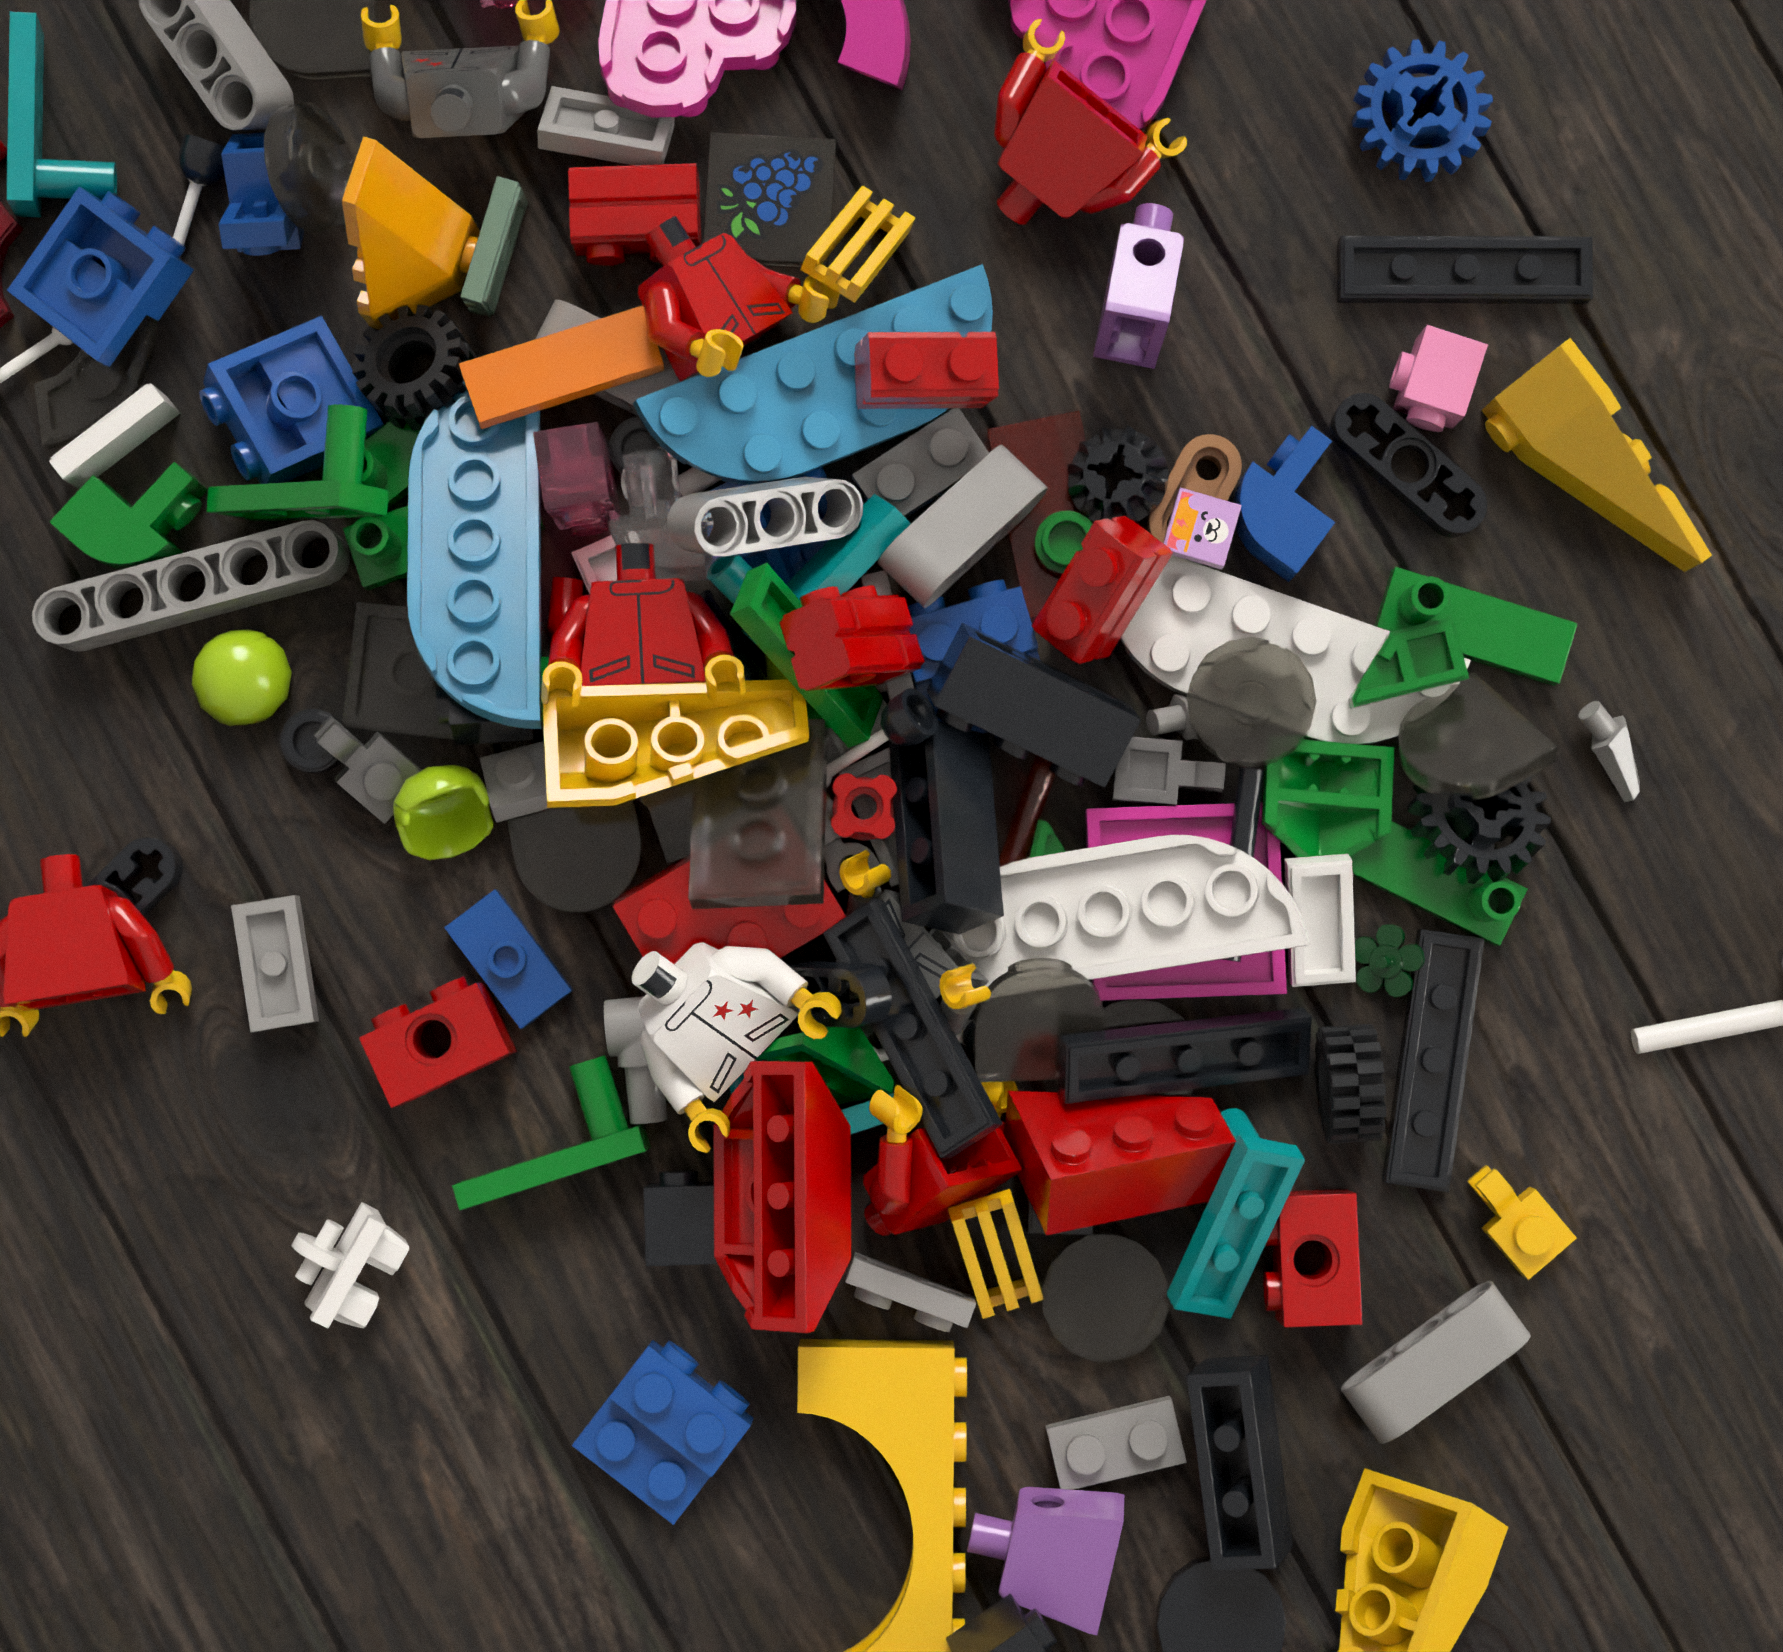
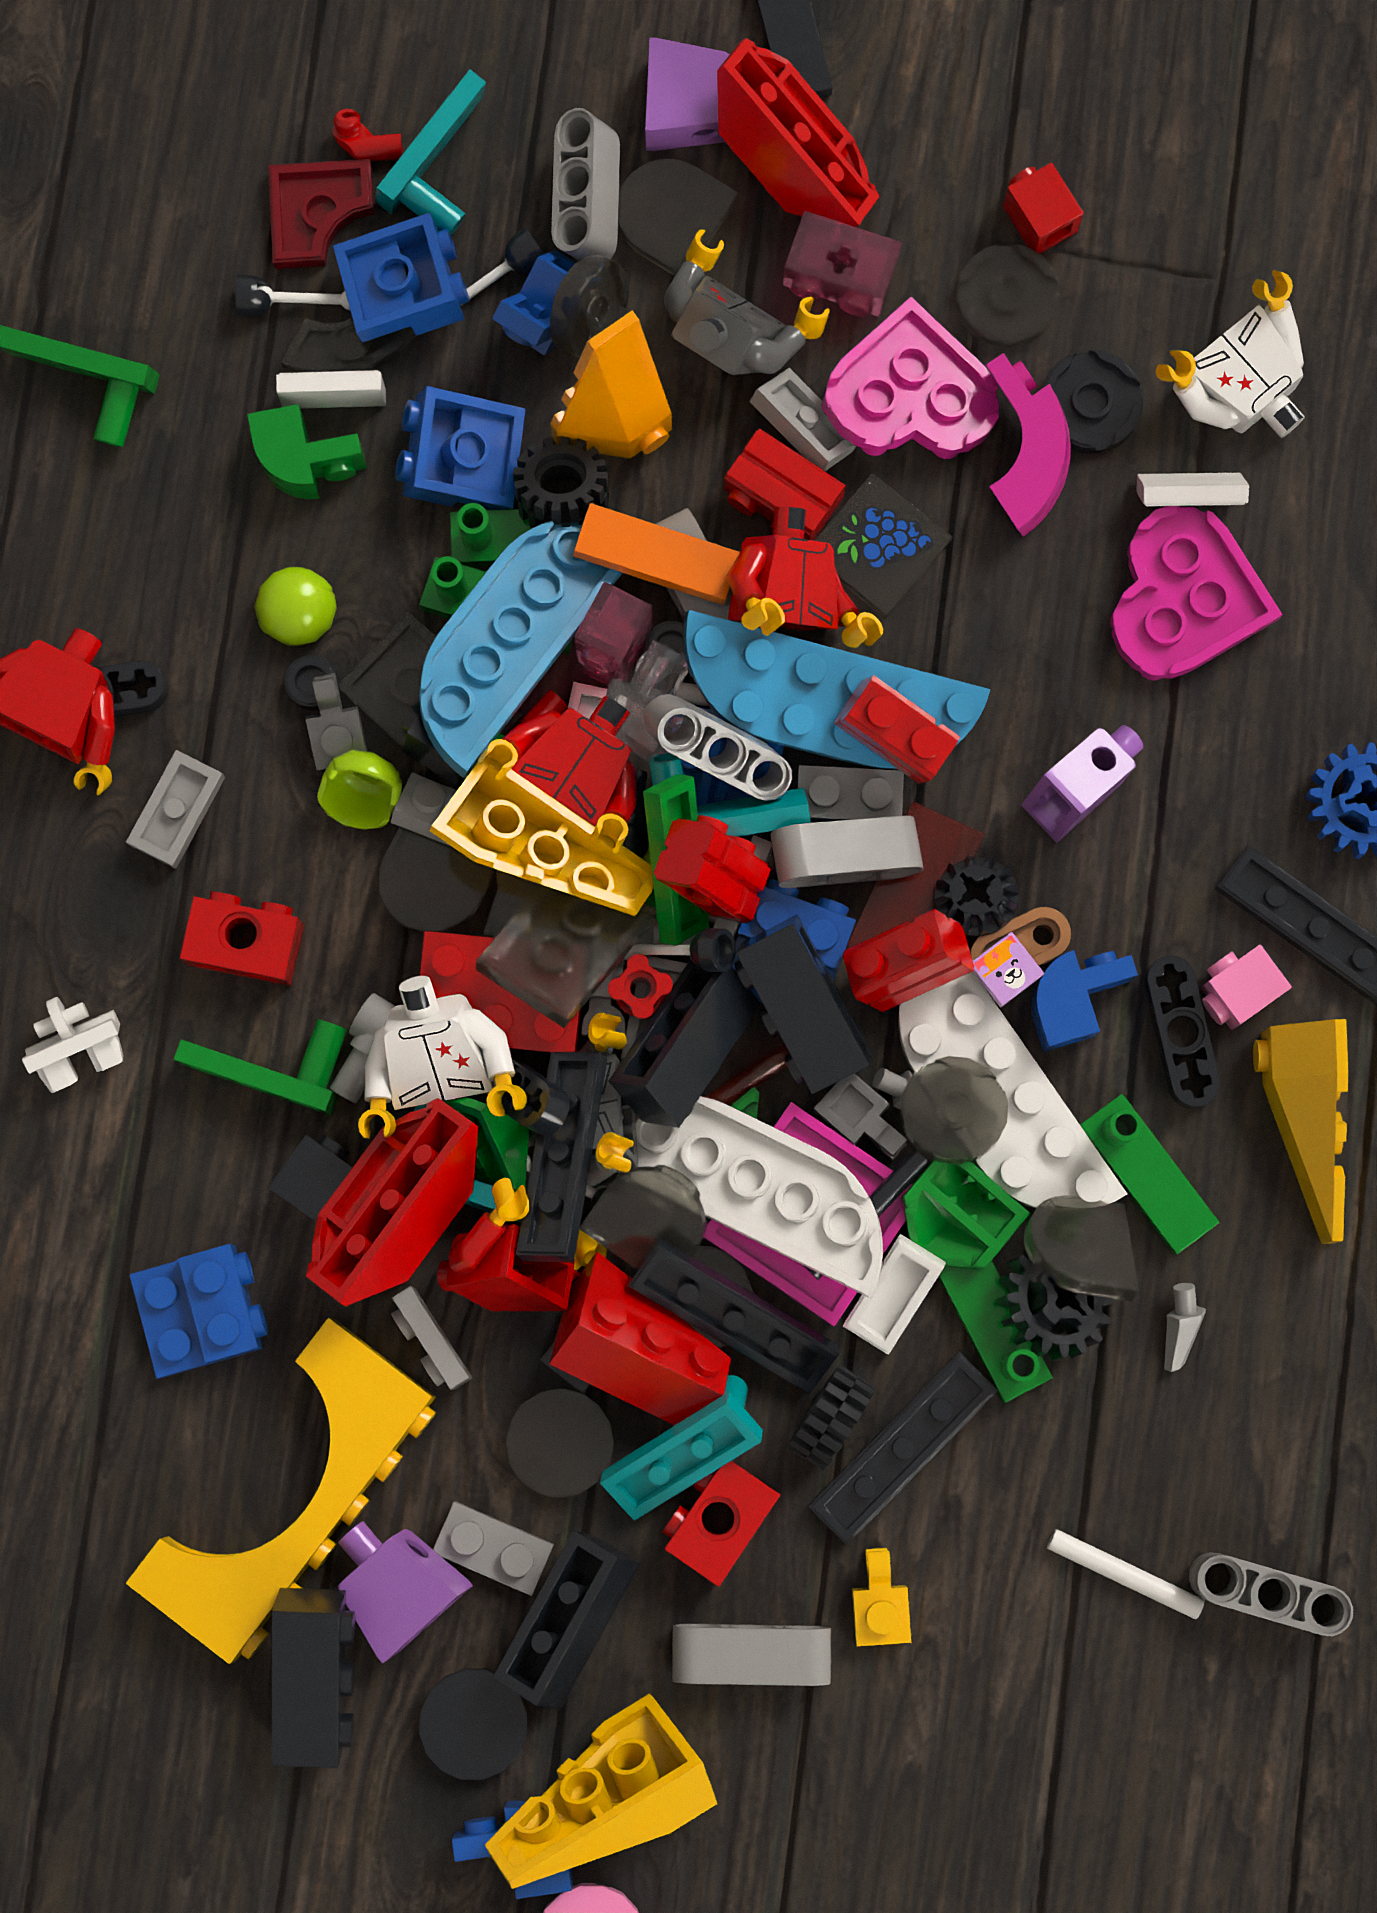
camera: 35 degrees right, 5 degrees down
light grey beam [32,520,350,652] -> none
green piece [206,404,389,521] -> none
blue plate [444,889,574,1029] -> none
sand green tile [460,176,528,318] -> none
yellow tile [800,186,916,303] -> none
yellow tile [948,1189,1044,1319] -> none
red torso [994,19,1187,225] -> none
green plate [1034,511,1092,574] -> none
green tile [1348,616,1469,709] -> none
dark green plant [1355,924,1425,997] -> none

